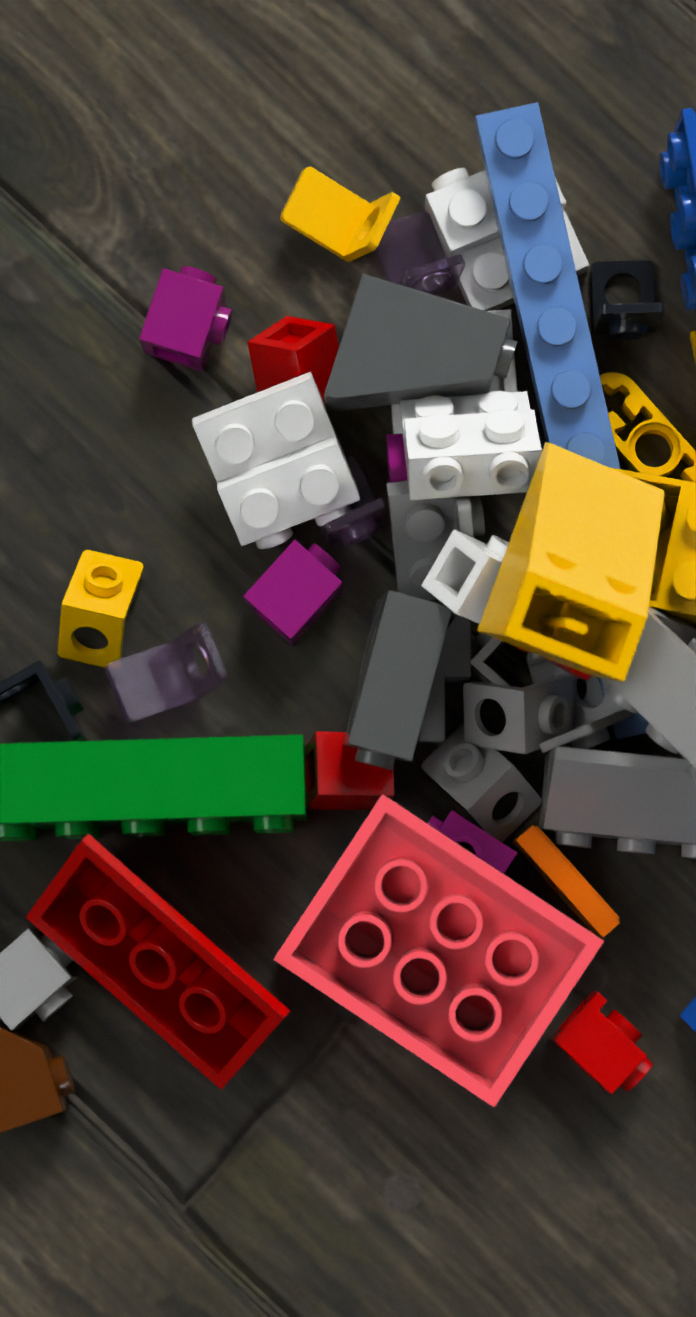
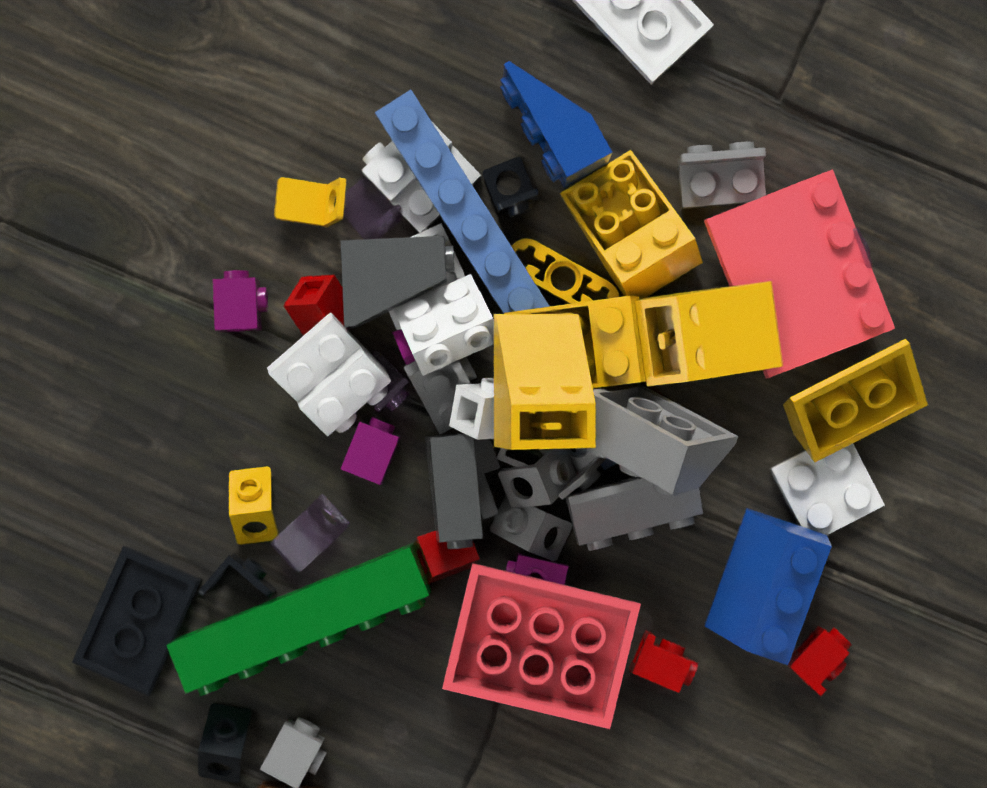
camera: 30 degrees left, 5 degrees up
red slope [26,834,290,1090] -> none
orange tile [512,825,620,938] -> none

